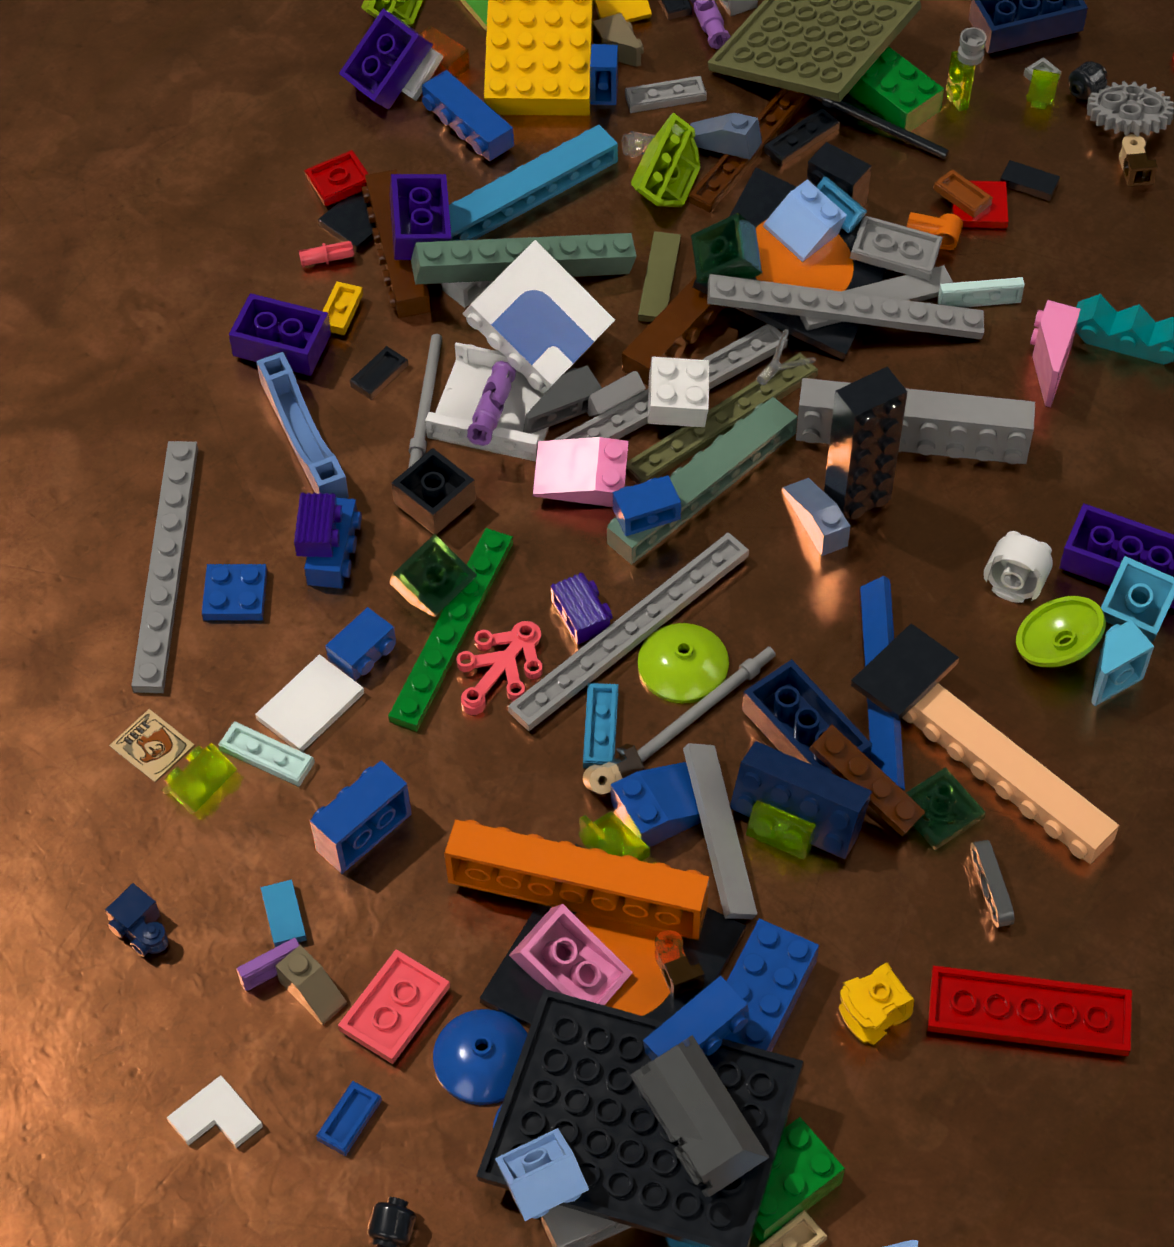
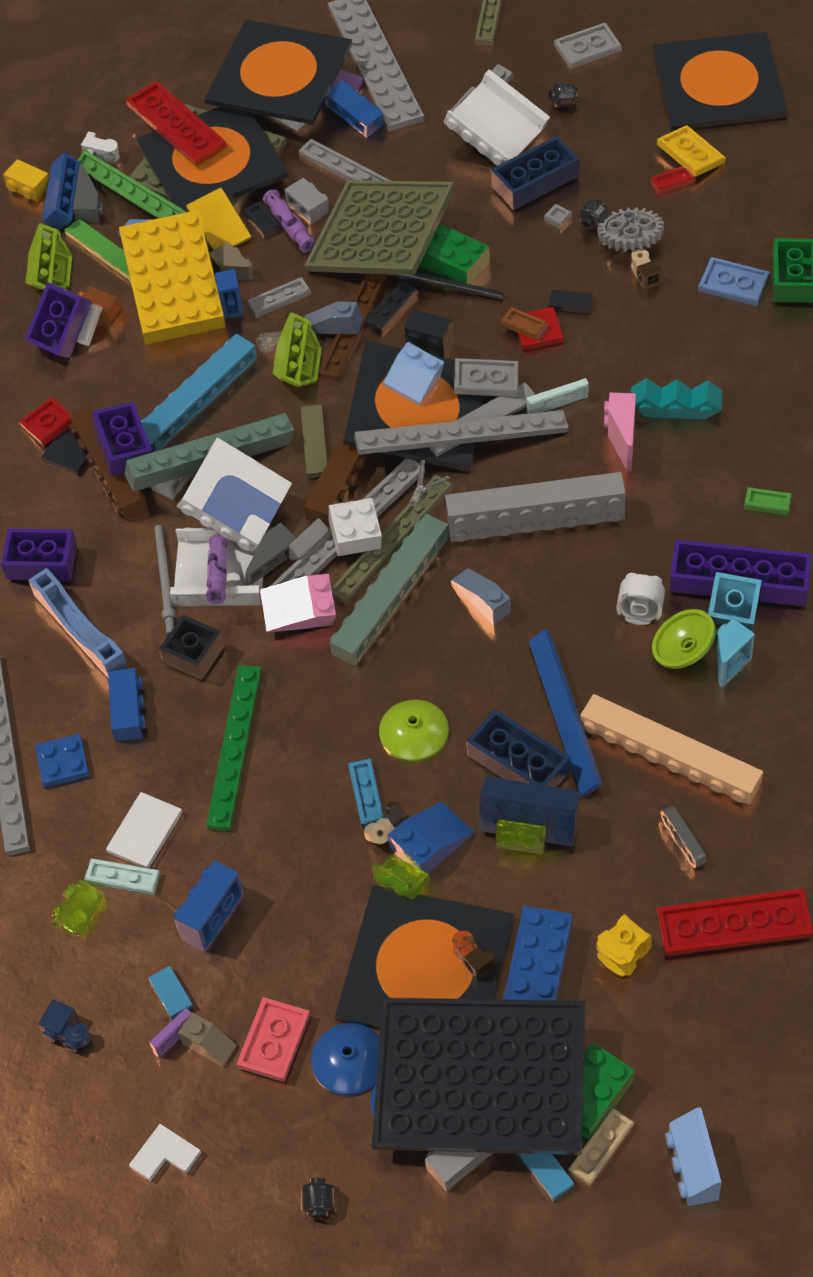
camera: 10 degrees left, 0 degrees up
tan sticker [109,709,194,782] -> none
dark purple brick [294,492,343,557] -> none
coral axle [299,241,354,267] -> none
blue tile [316,1081,382,1156] -> none
yellow plate [323,281,363,335] -> none
blue brick [325,607,396,681] -> none
black tile [349,346,408,400] -> none
clear green slope [390,534,477,617] -> none
blue brick [422,70,514,162] -> none
orange brick [444,819,709,940] -> none
coral plant [457,621,543,715] -> none
light blue slope [495,1128,589,1221] -> none
light grey plate [508,532,749,731] -> none
bright pink slope [509,904,633,1005] -> none
dark purple brick [551,572,613,645] -> none
blue brick [613,475,681,537] -> none
dark grey brick [630,1035,769,1197] -> none
light grey bar [637,647,776,763] -> none
blue brick [643,975,749,1060] -> none
light grey tile [683,743,758,920] -> none
clear green slope [691,213,762,283] -> none
reddish brown plate [809,724,926,836] -> none
dark azure tile [817,177,867,233] -> none
black brick [824,367,908,521] -> none
black tile [851,623,959,721] -> none
clear green plate [906,767,986,851] -> none
orange piece [907,212,963,250] -> none
clear neon green bracket [946,51,975,111] -> none
light grey wheel [957,27,987,66] -> none
clear neon green bracket [1026,69,1060,110] -> none

